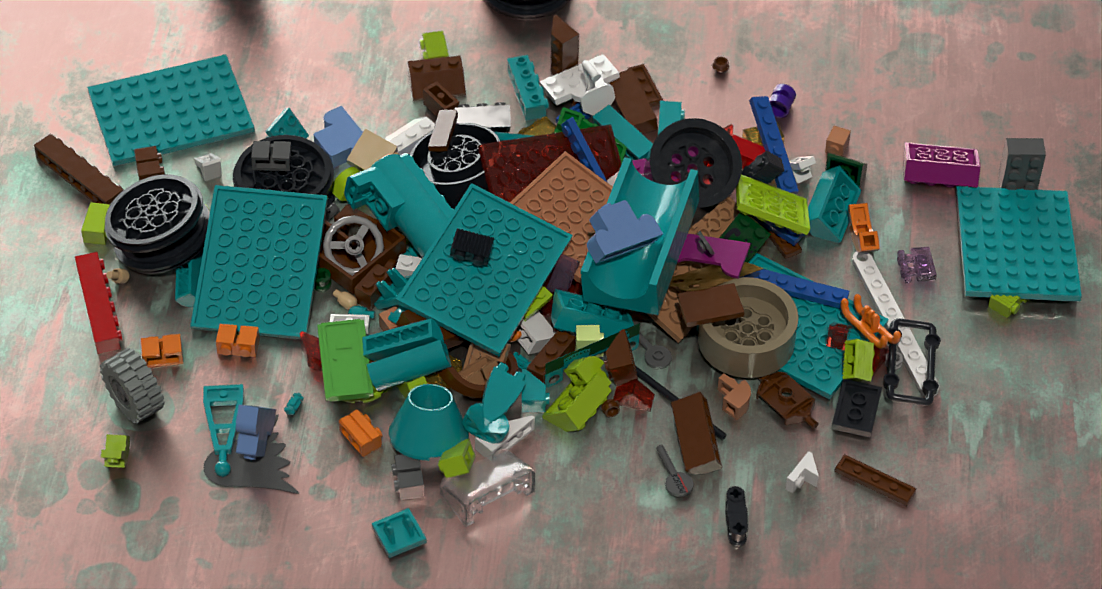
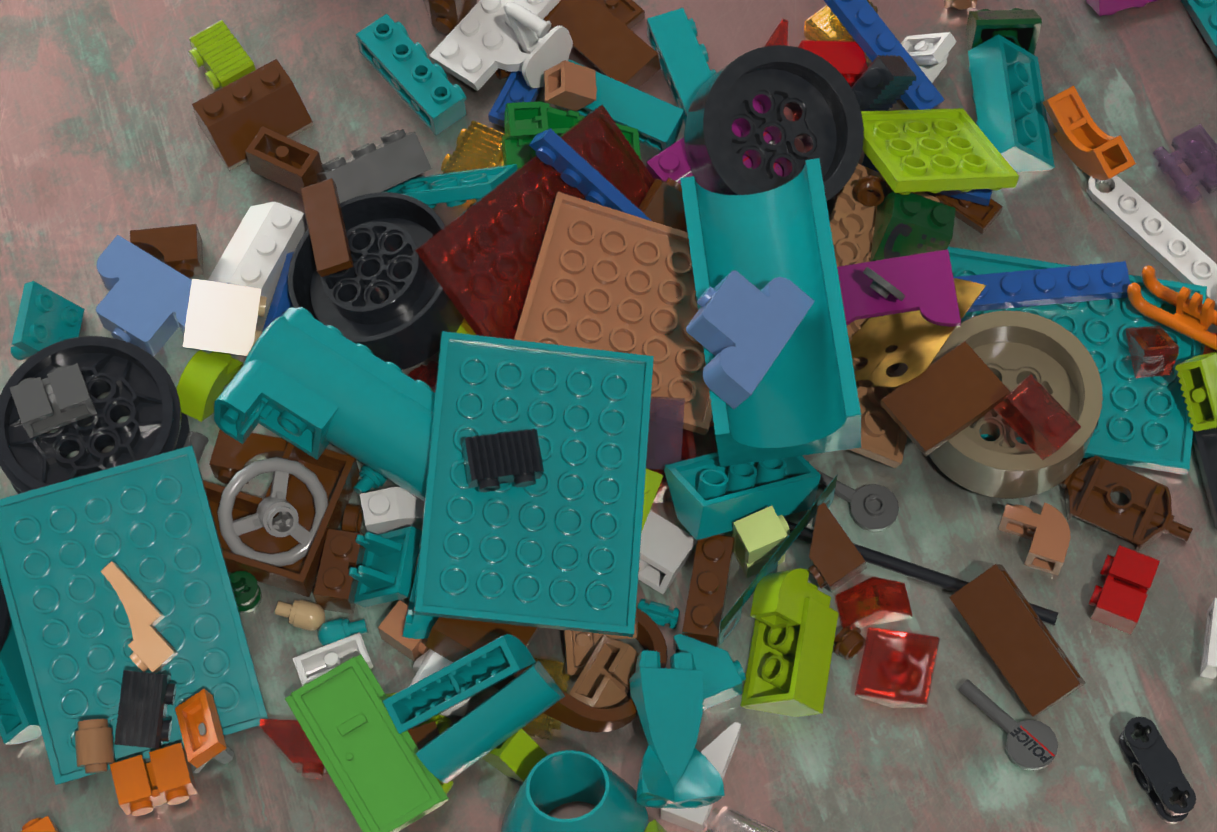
camera: 20 degrees left, 15 degrees up
none -> medium nougat brick [75,719,115,774]
none -> light nougat slope [101,561,178,673]
none -> black brick [114,670,176,749]
none -> reddish brown arch [130,224,204,278]
none -> orange piece [175,689,234,773]
none -> nougat brick [544,60,597,111]
none -> reddish brown plate [854,175,888,206]
none -> clear red slope [855,627,940,708]
none -> clear red brick [993,374,1081,460]
none -> red piece [1088,545,1160,635]

